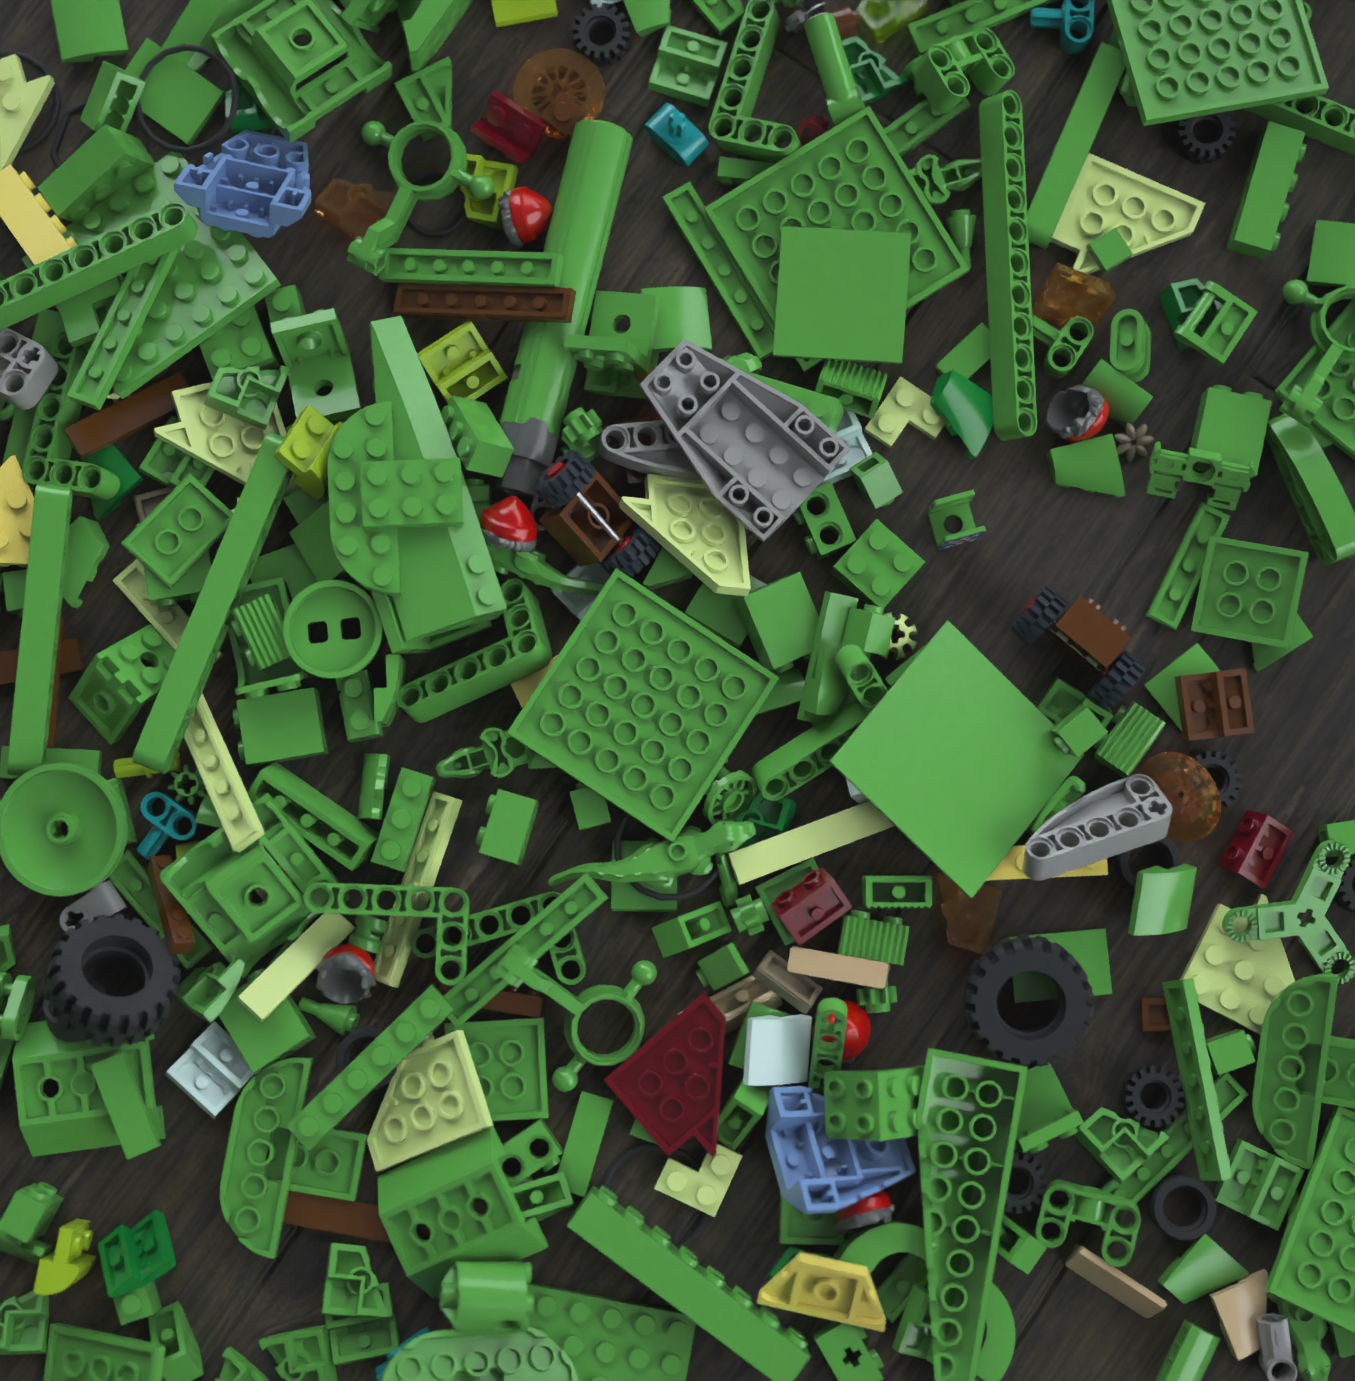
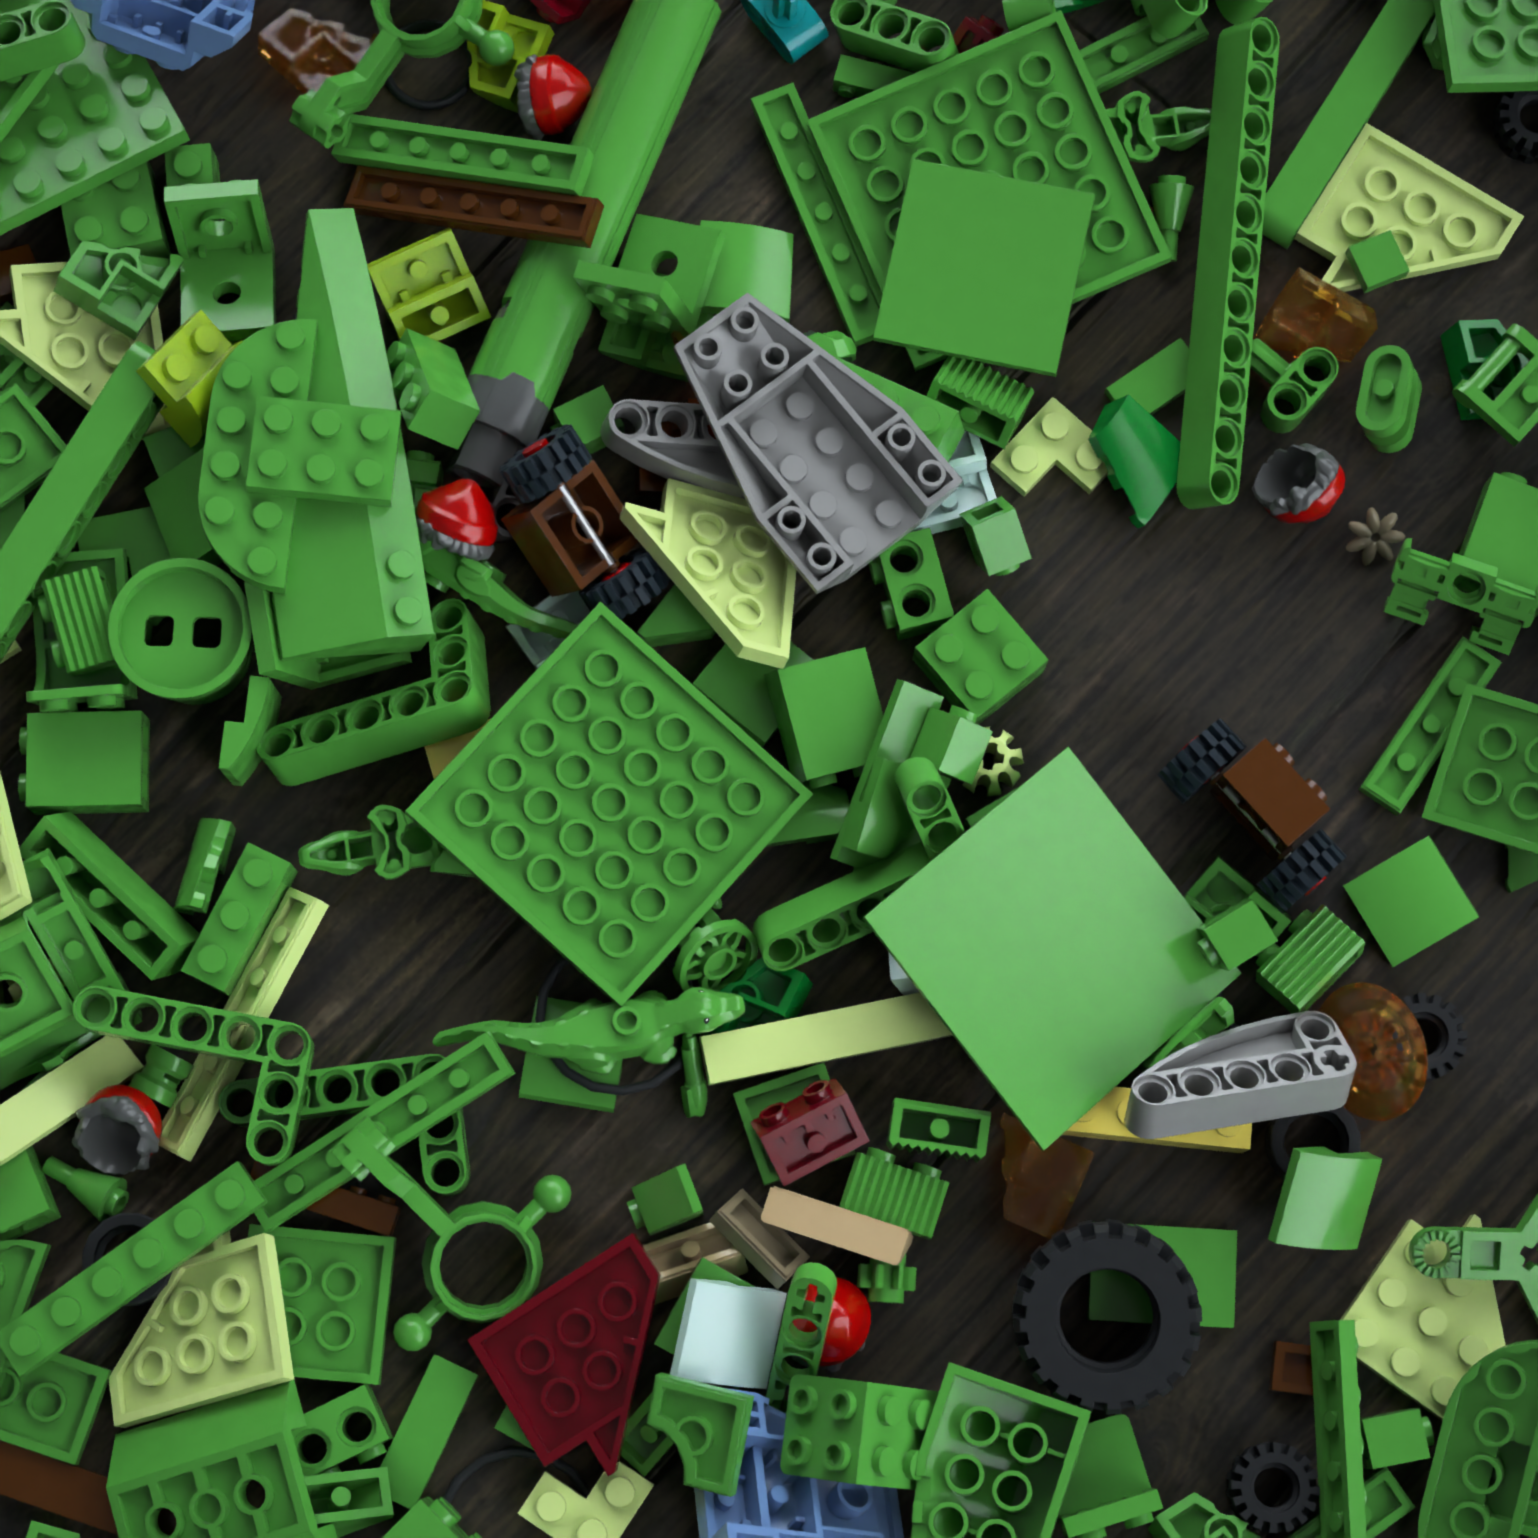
camera: 10 degrees right, 5 degrees down
bright green brick [336,670,384,743] -> none
bright green brick [476,789,540,865] -> none
bright green gear [562,407,602,448] -> none
bright green brick [570,783,612,831] -> none
bright green slope [652,901,732,958] -> none
bright green gear [730,894,769,936] -> none
bright green piece [927,490,986,551] -> none
bright green slope [1046,434,1125,498] -> none
bright green brick [1081,358,1153,429] -> none
reddish brown slope [1175,668,1255,742] -> none
dark red bracket [1219,810,1294,890] -> none
none -> bright green tile [646,1372,754,1497]

